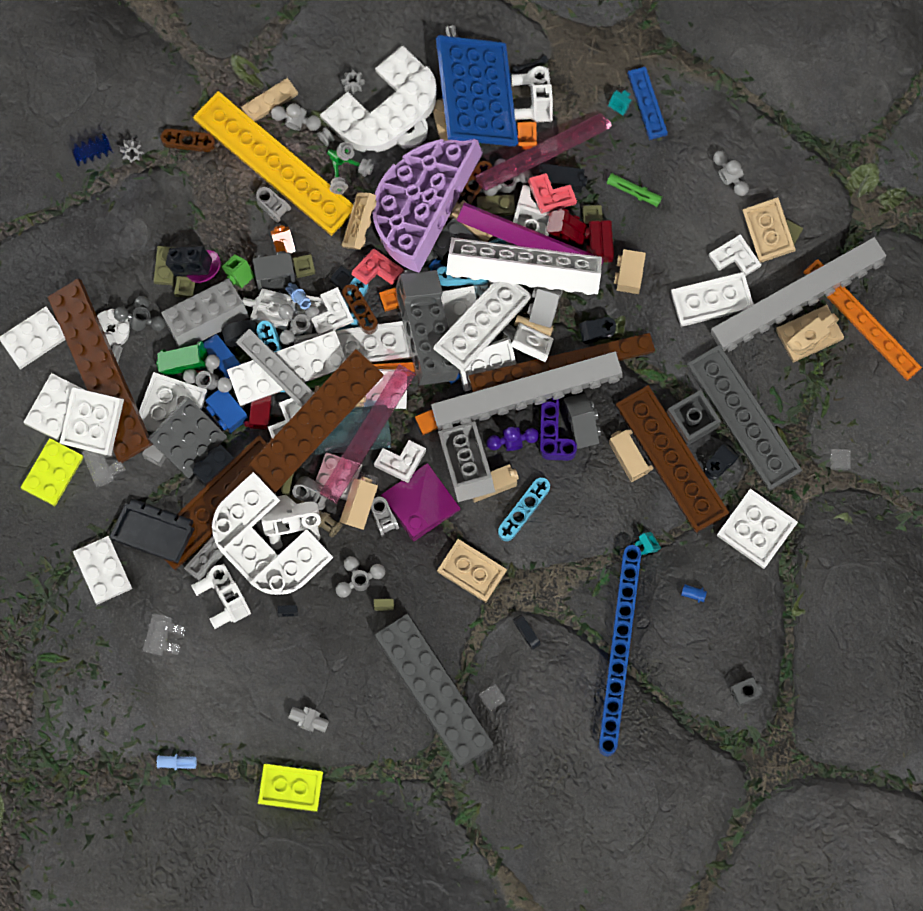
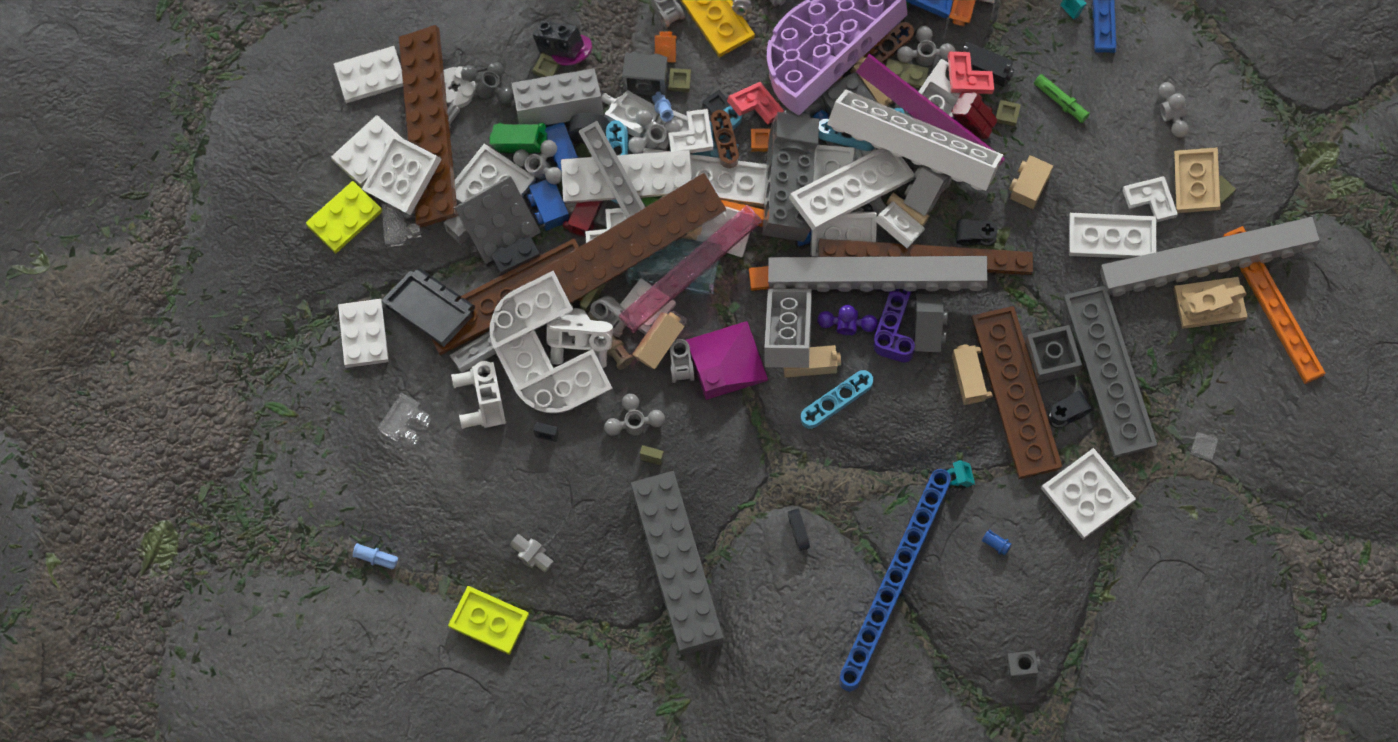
camera: 20 degrees right, 5 degrees down
olive plate [154,246,176,286] -> none
bright green brick [222,255,255,288] -> none
tan plate [341,193,377,250] -> none
white plate [374,440,426,483] -> none
tan plate [437,539,507,603] -> none
clear pink tile [475,113,611,191] -> none
clear tile [479,684,506,712] -> none
dark red brick [585,220,614,262] -> none

